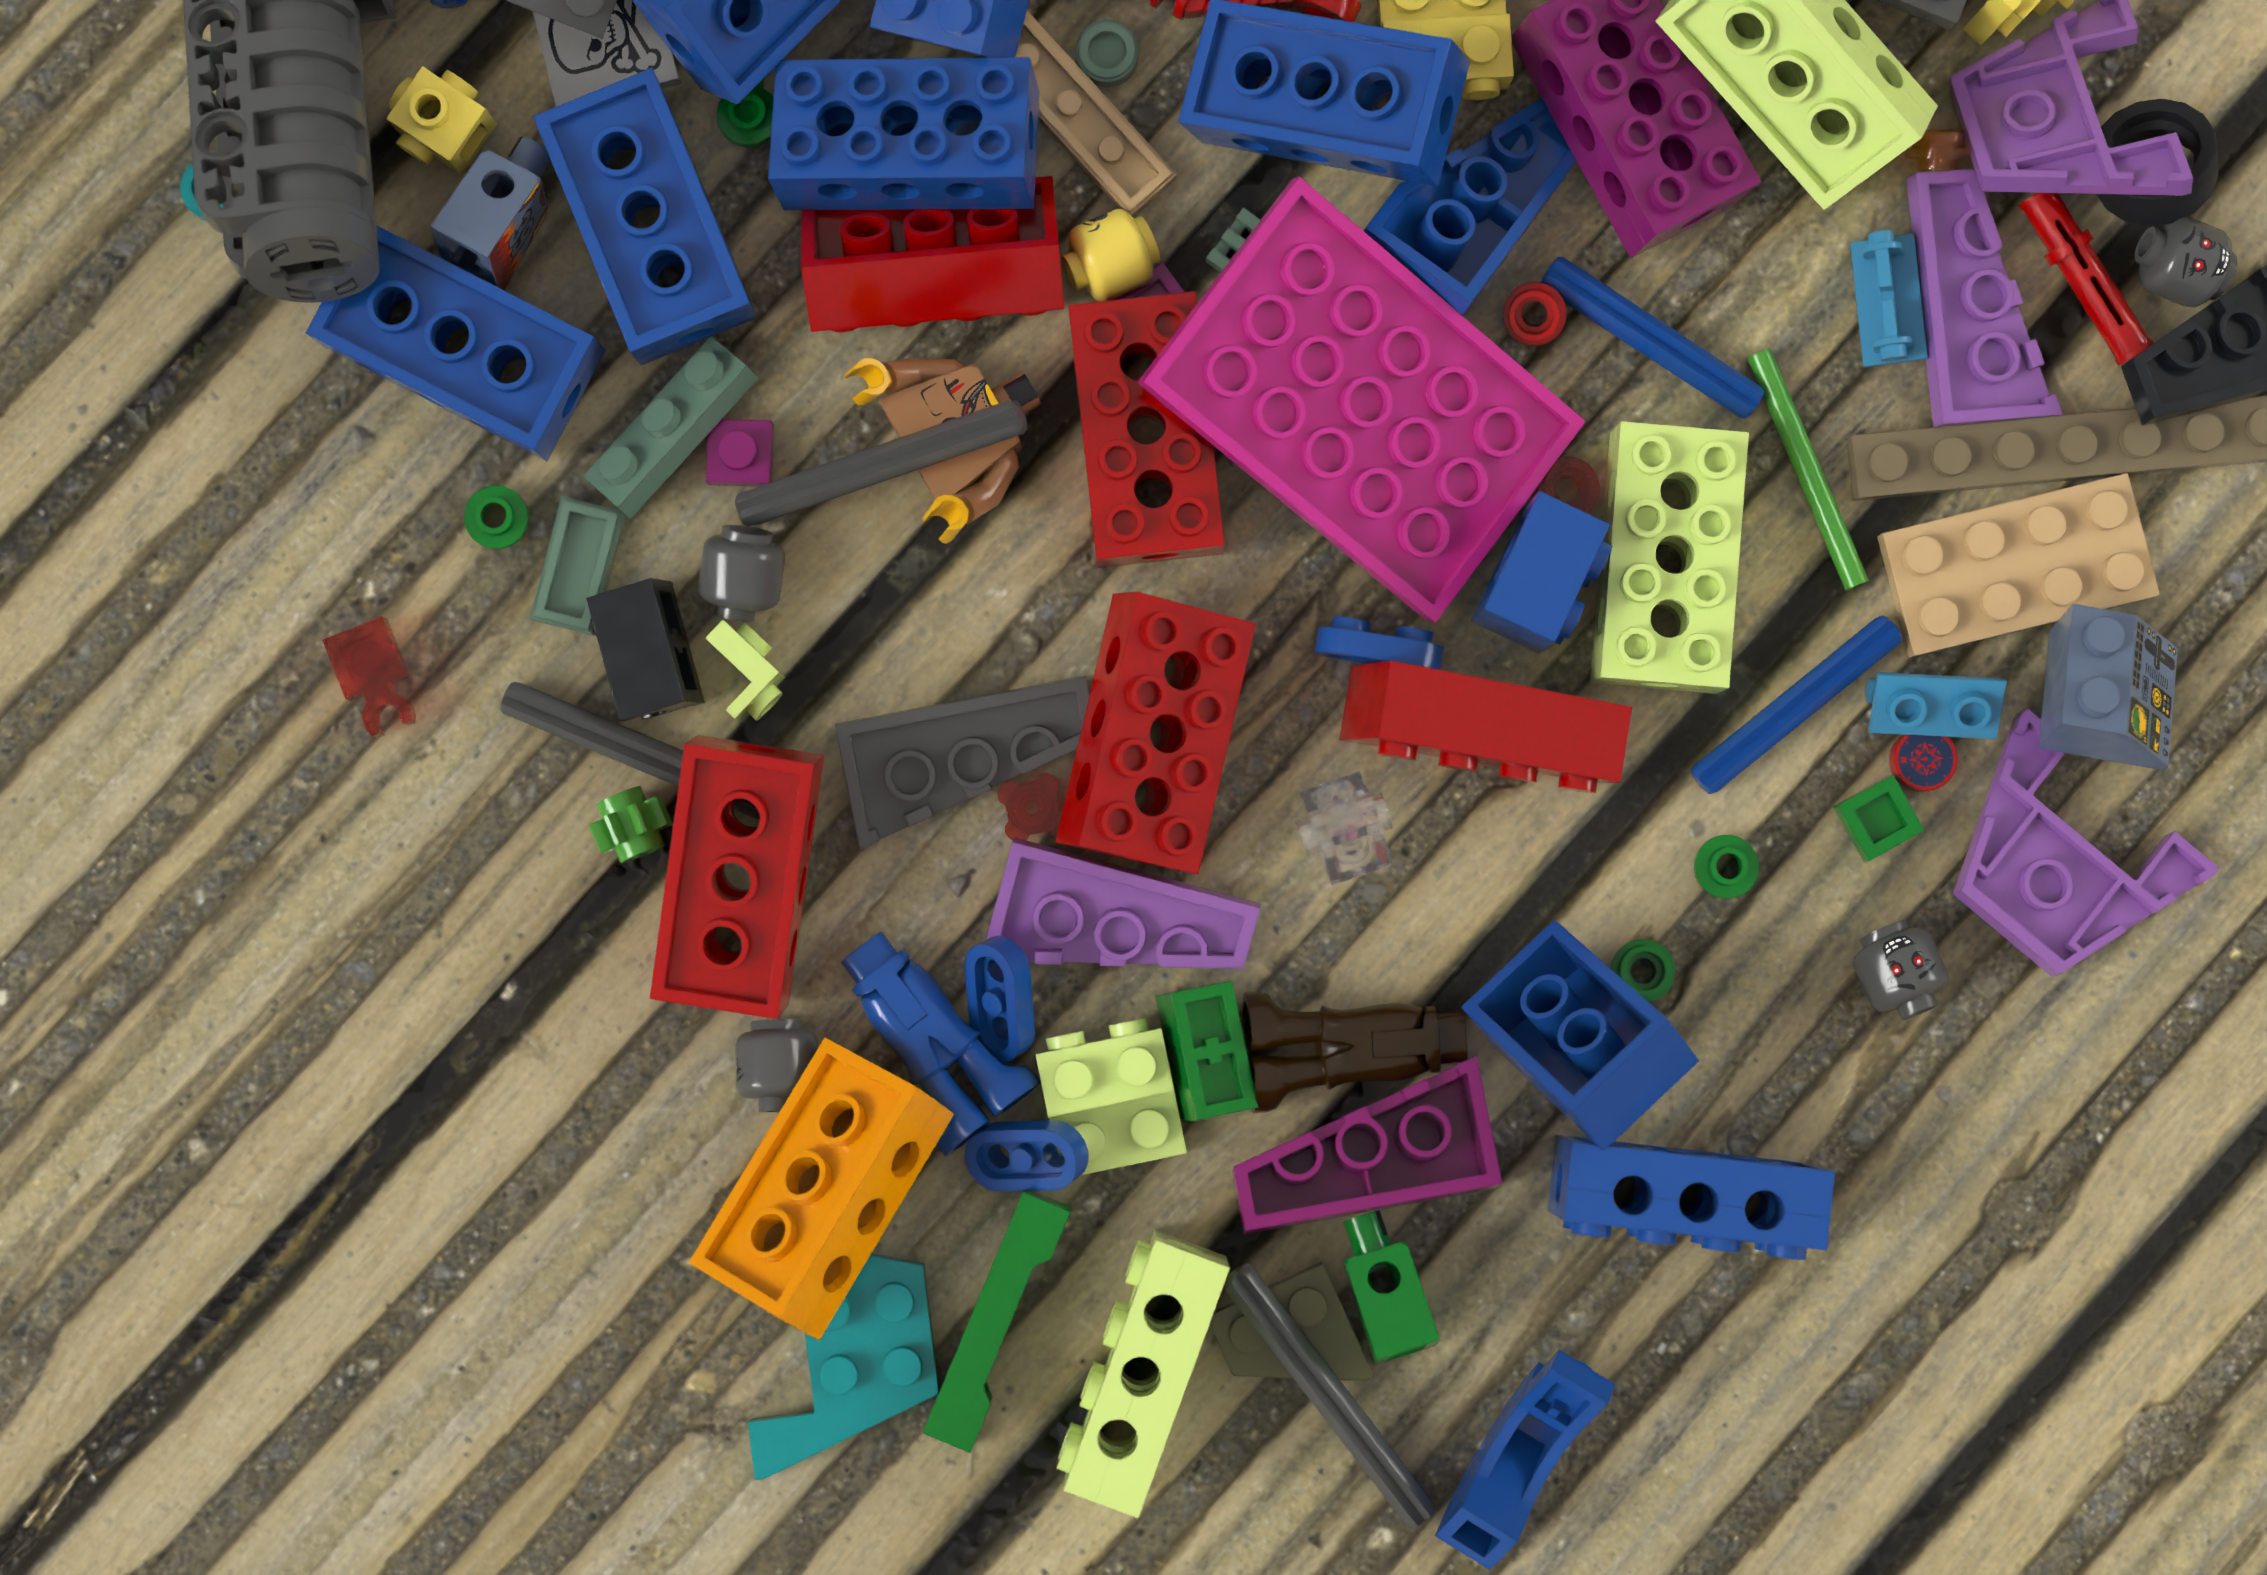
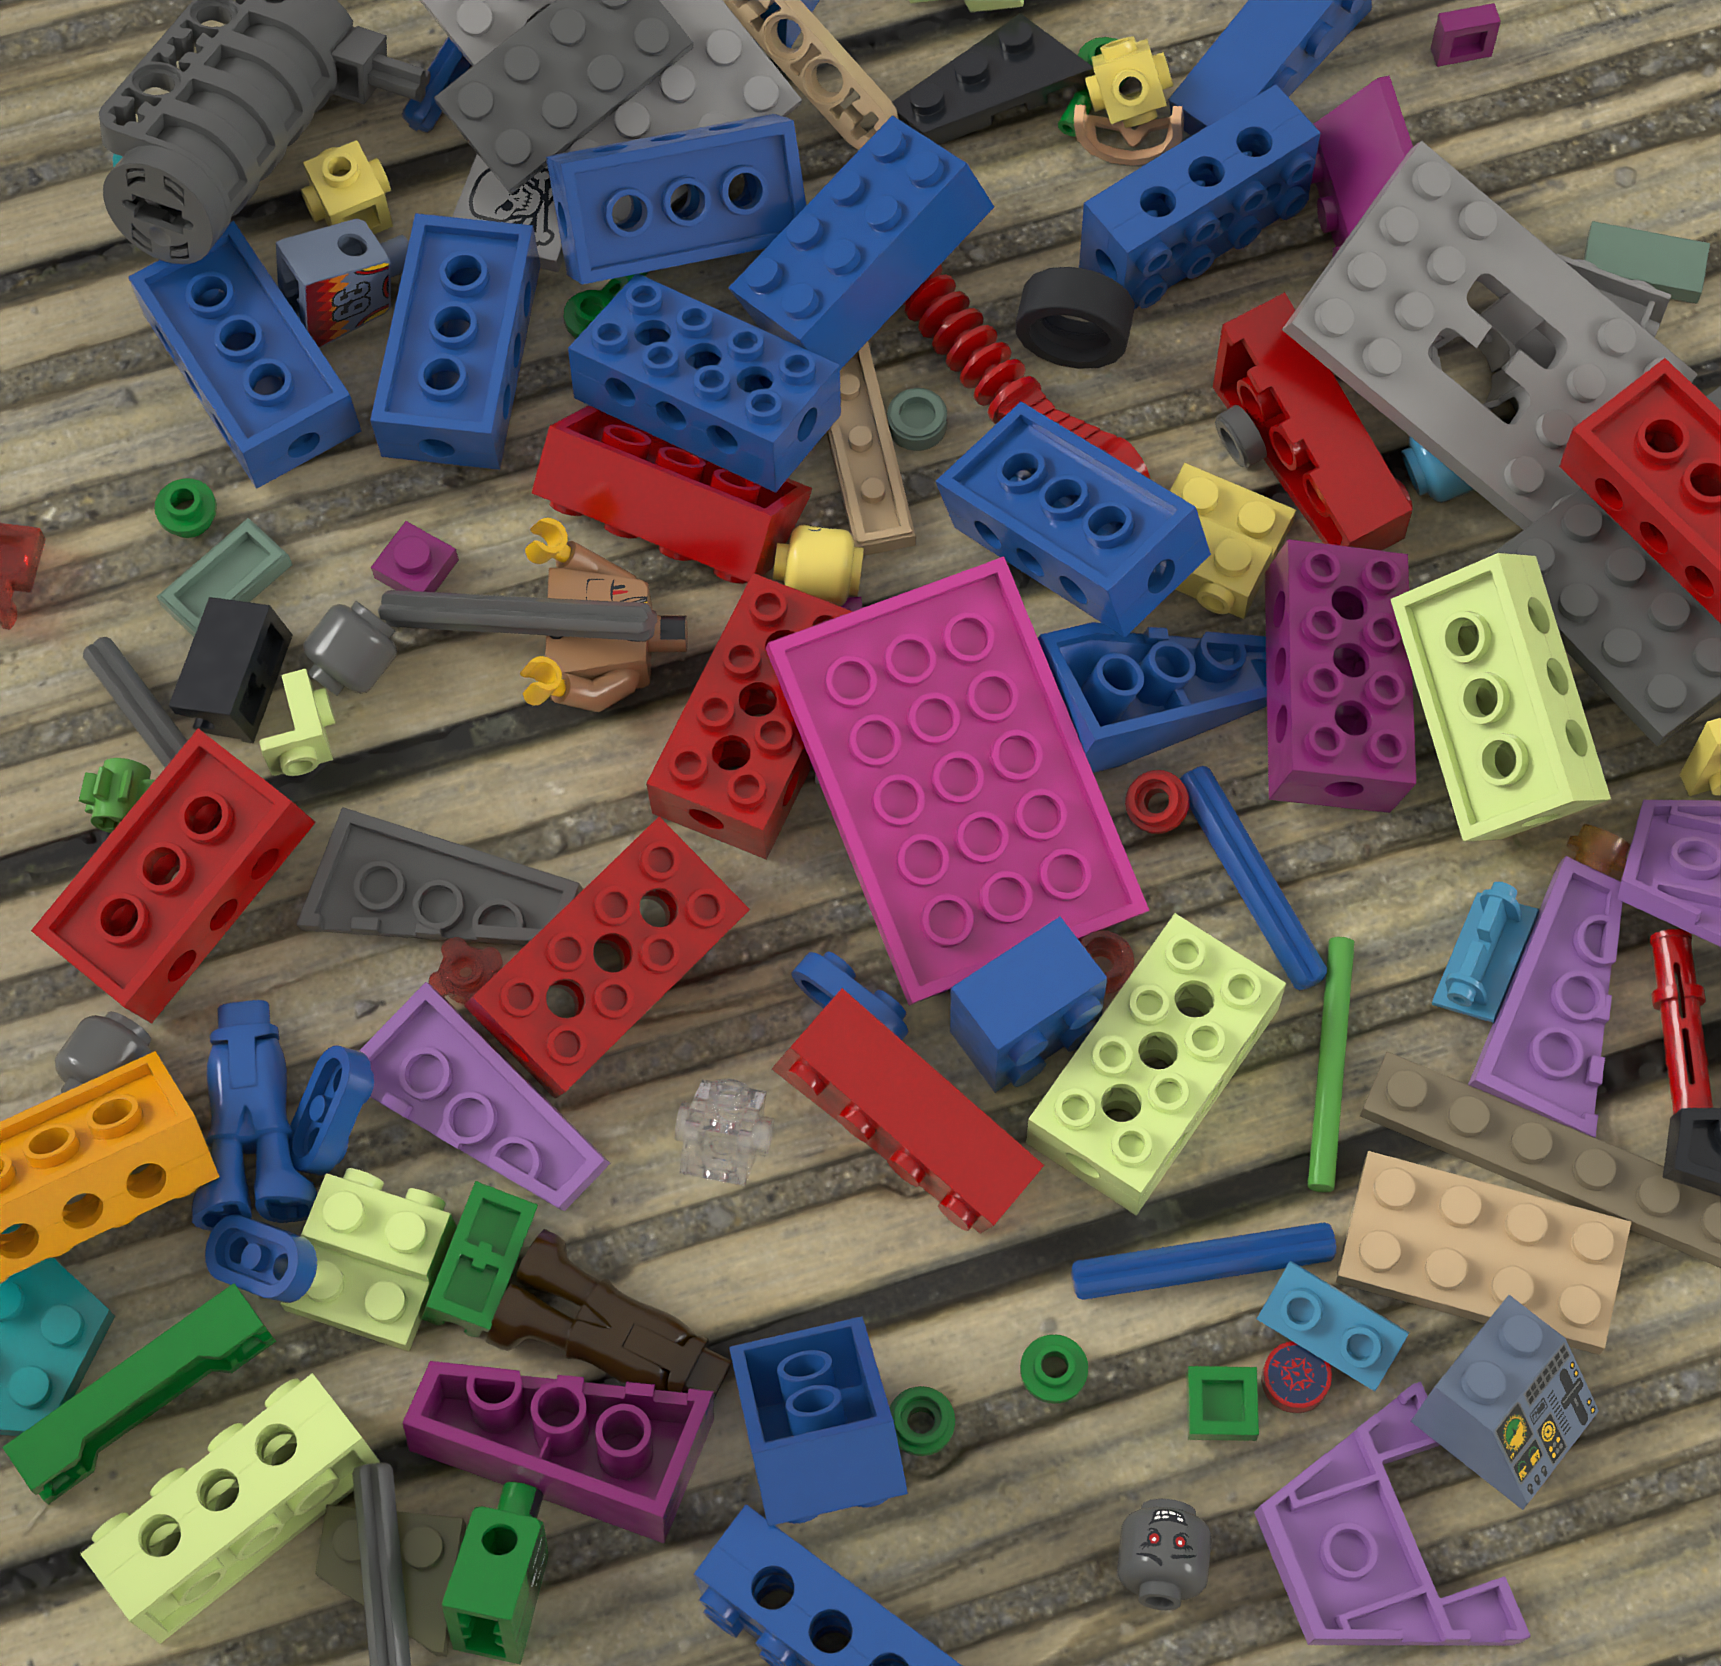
camera: 35 degrees right, 20 degrees down
sand green plate [583,336,759,519] -> none

